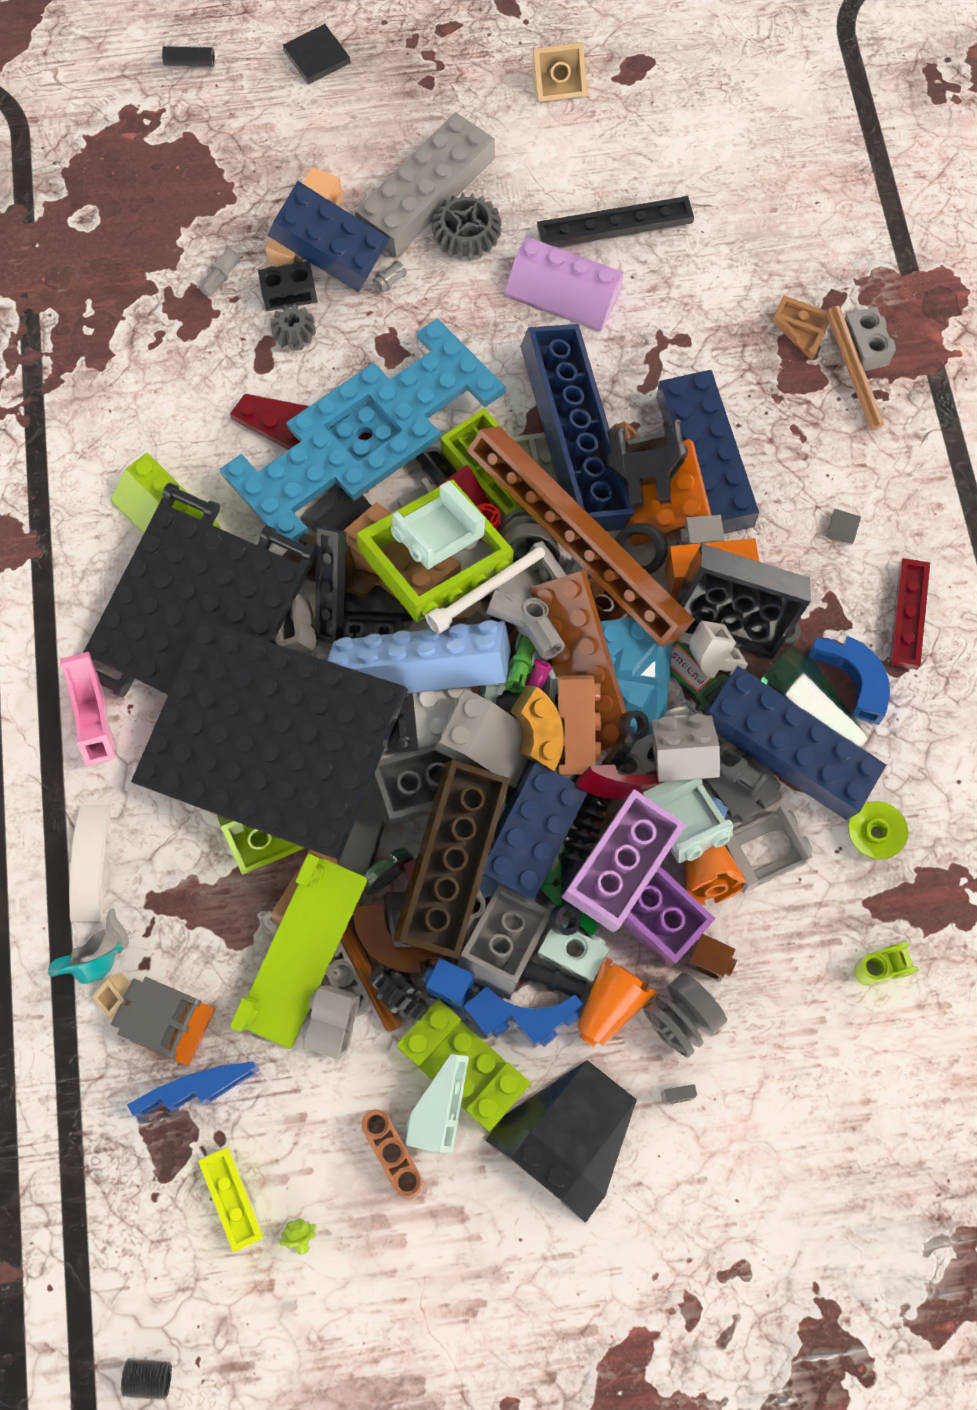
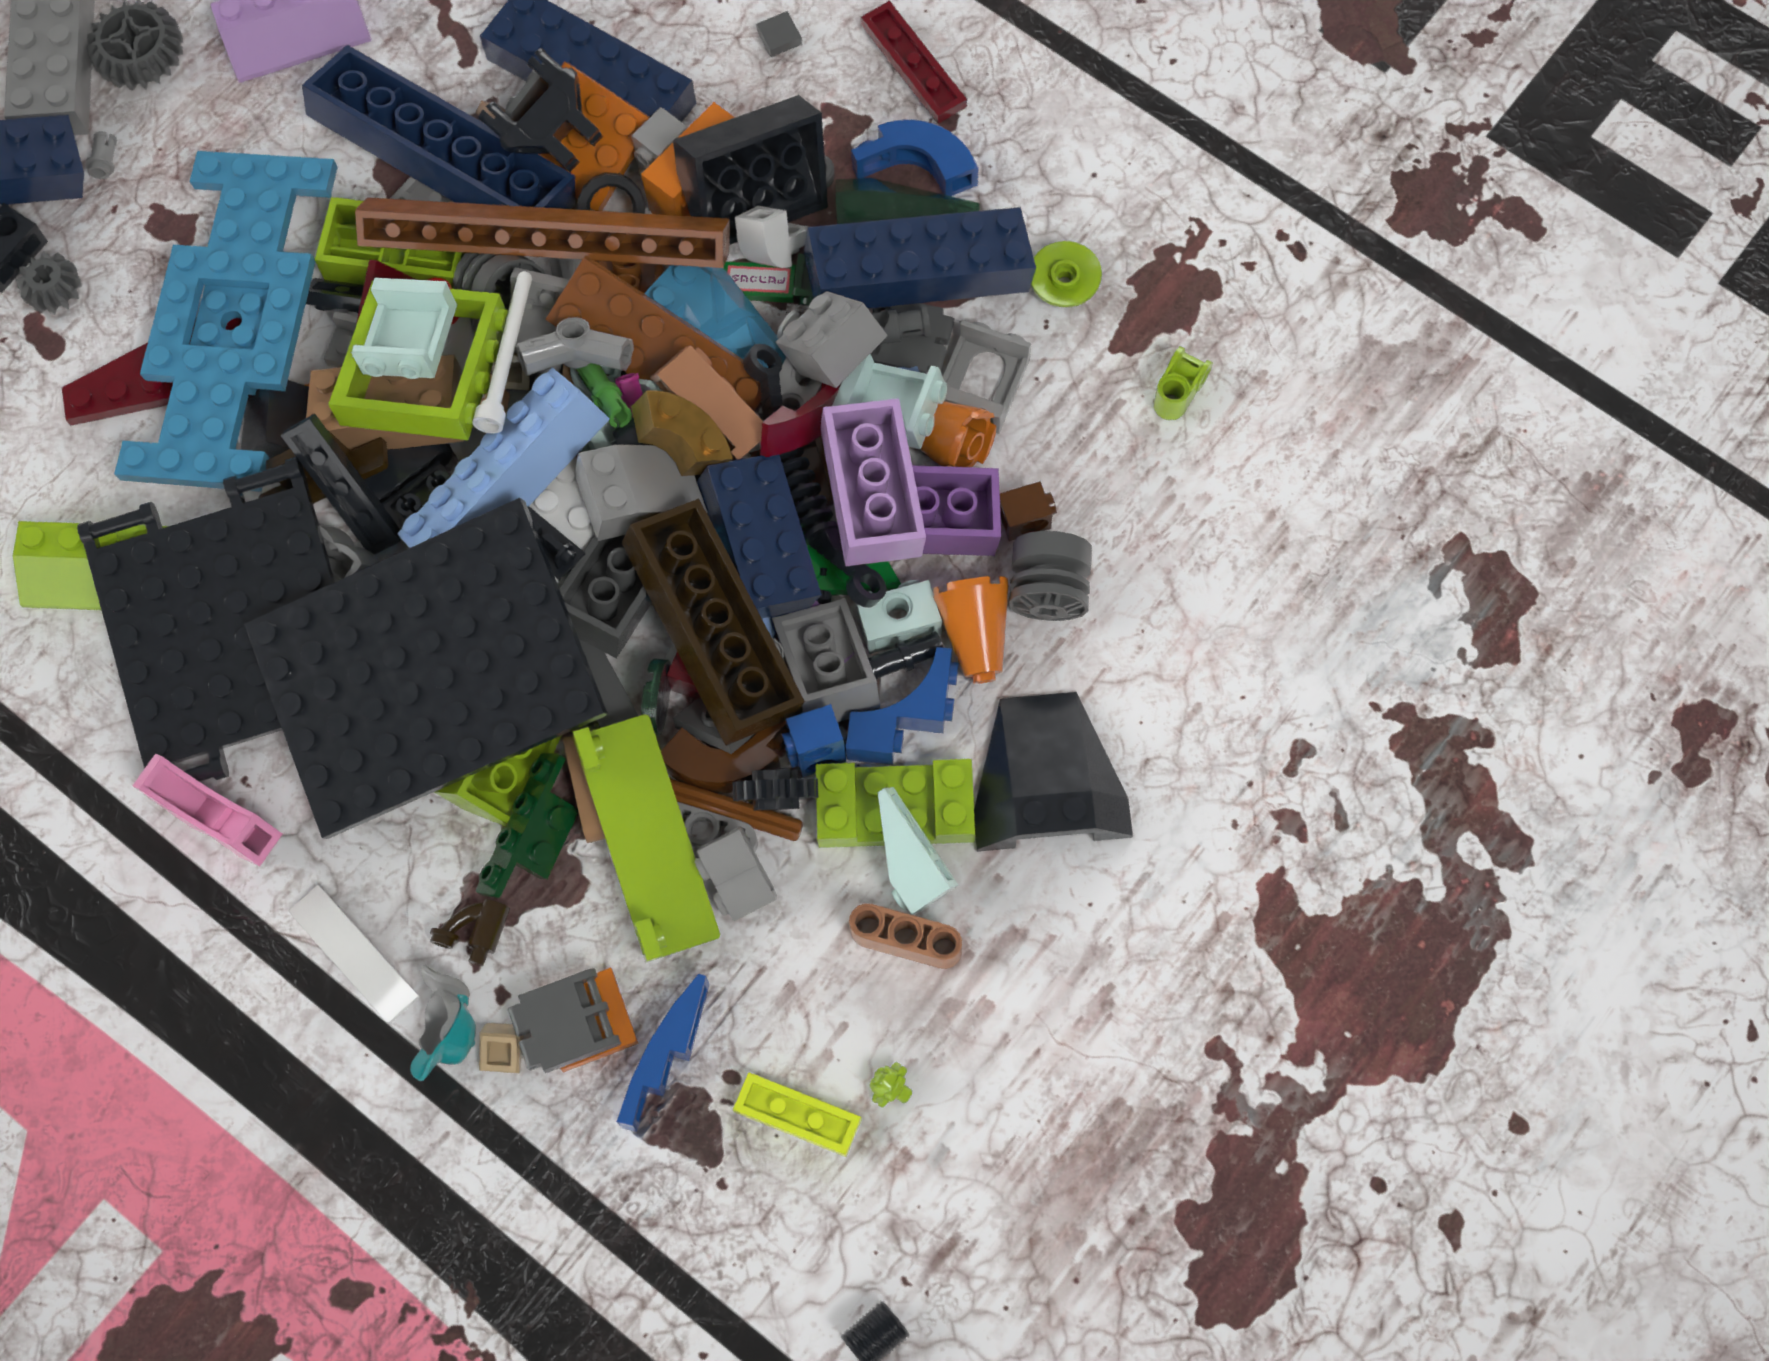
camera: 40 degrees left, 0 degrees up
dark grey tile [661,1084,697,1105] -> none
none -> dark brown plant [430,899,510,966]
none -> dark green bracket [476,753,579,898]

